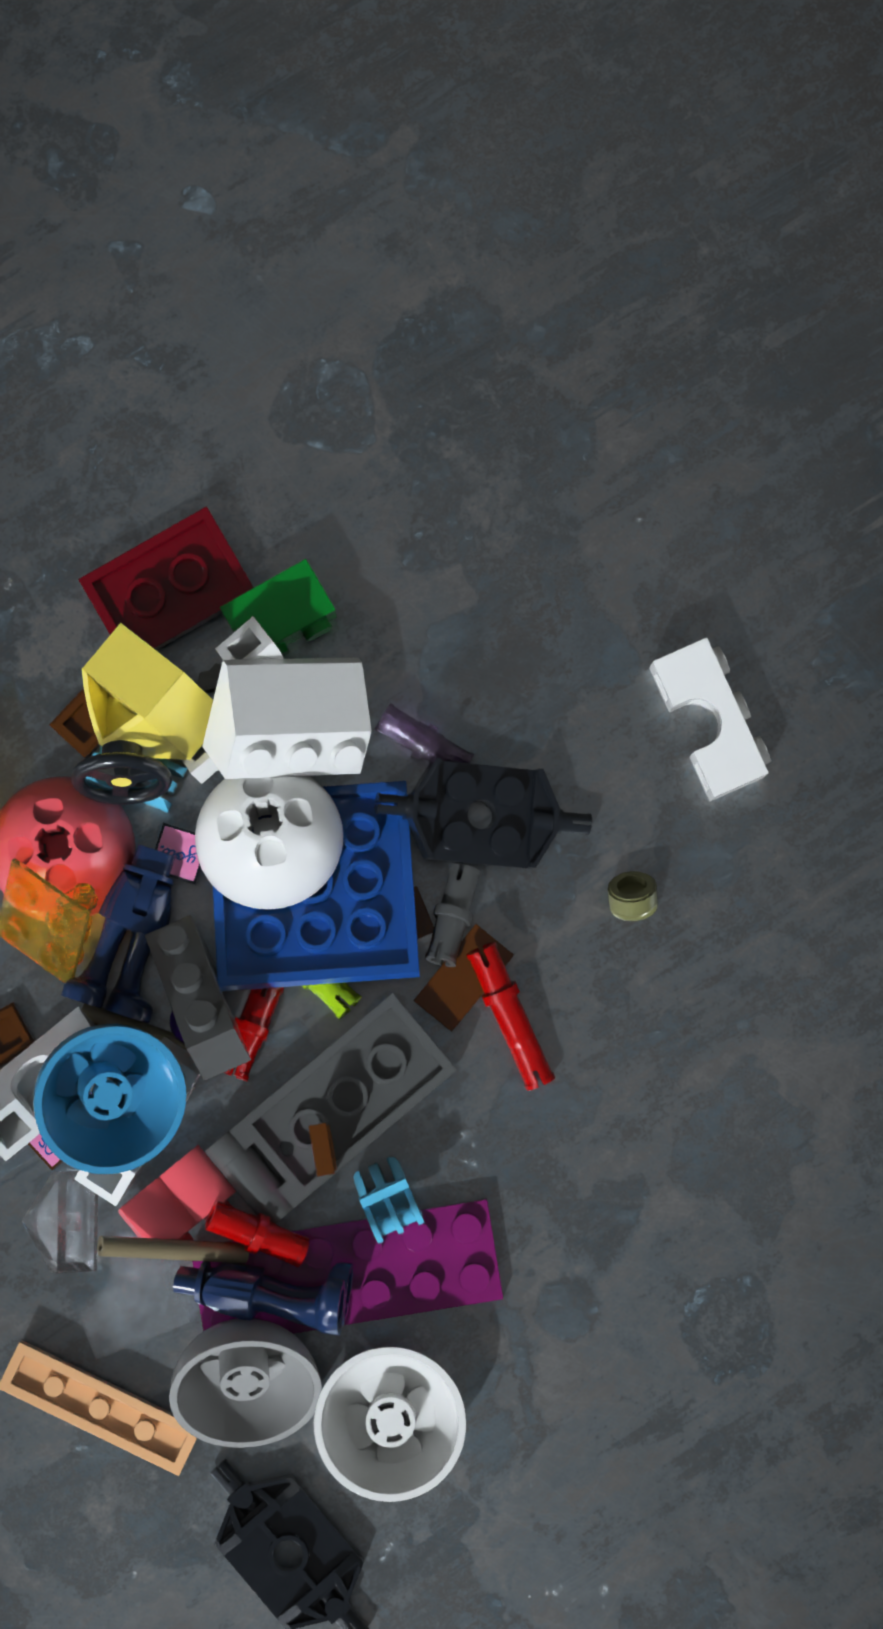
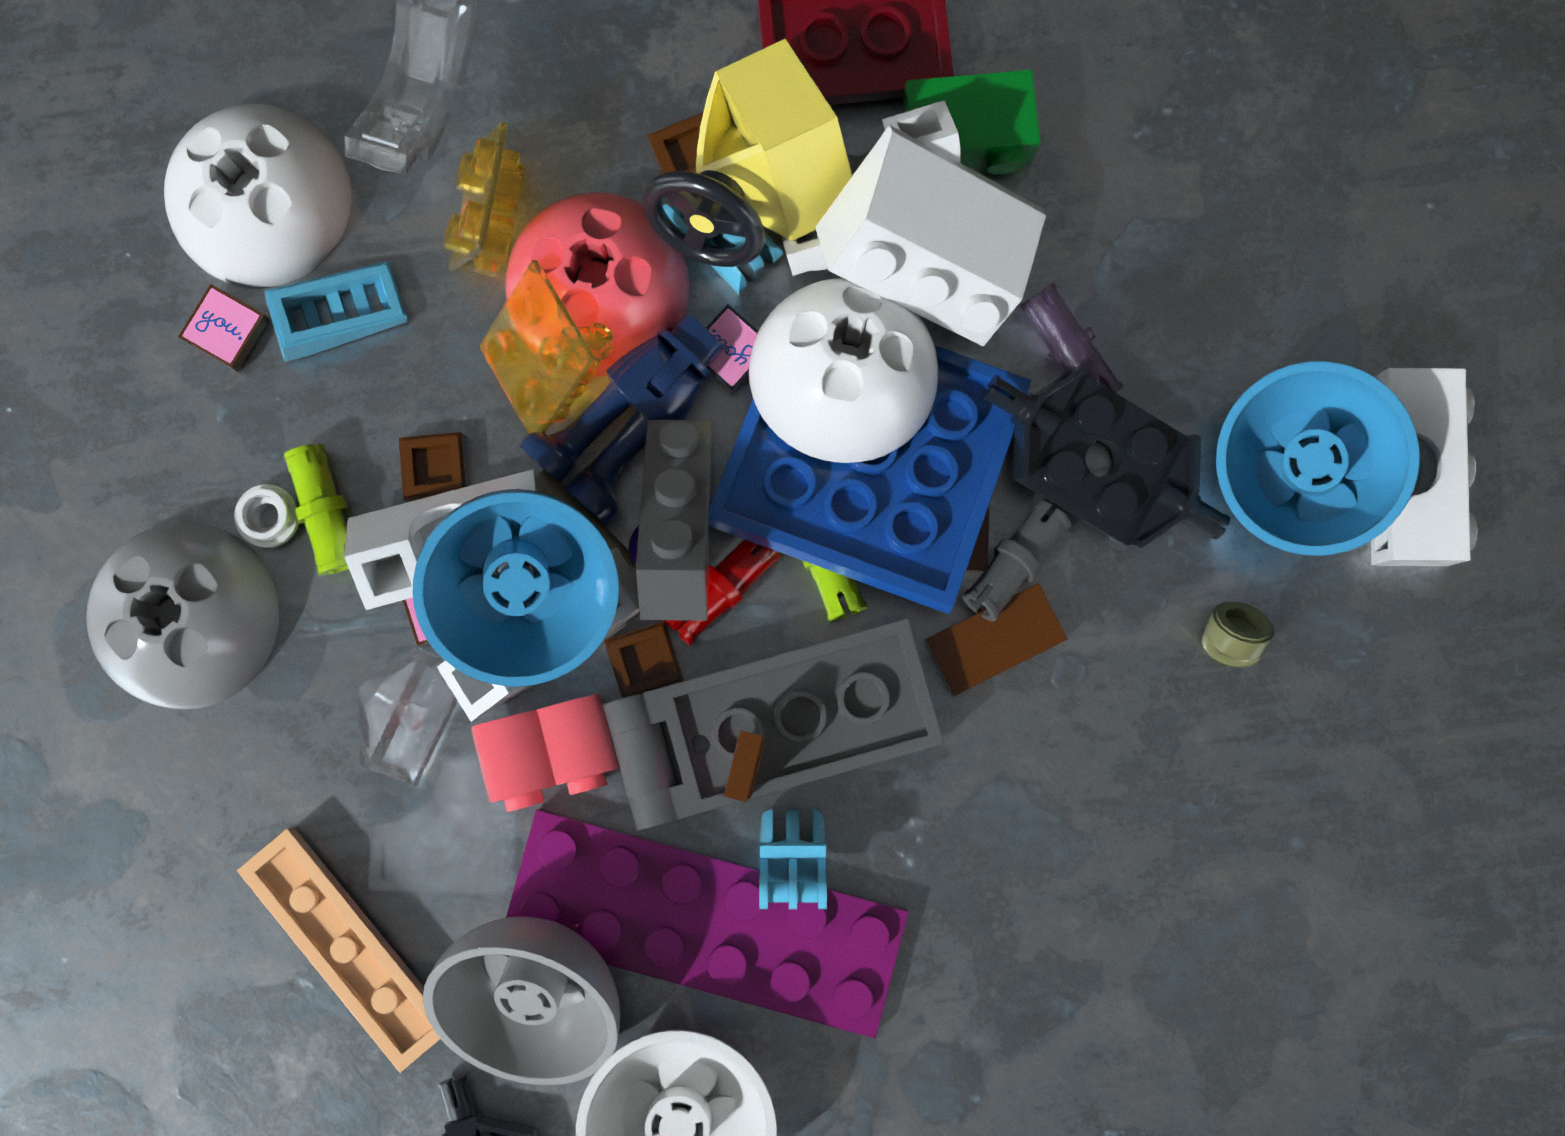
camera: 25 degrees right, 0 degrees up
dark tan piece [97,1236,249,1264] -> none
dark blue piece [173,1261,353,1336] -> none
red pin [205,1200,310,1268] -> none
red pin [466,942,555,1091] -> none
none -> reddish brown tile [604,621,684,698]
none -> dark azure piece [1216,361,1420,556]

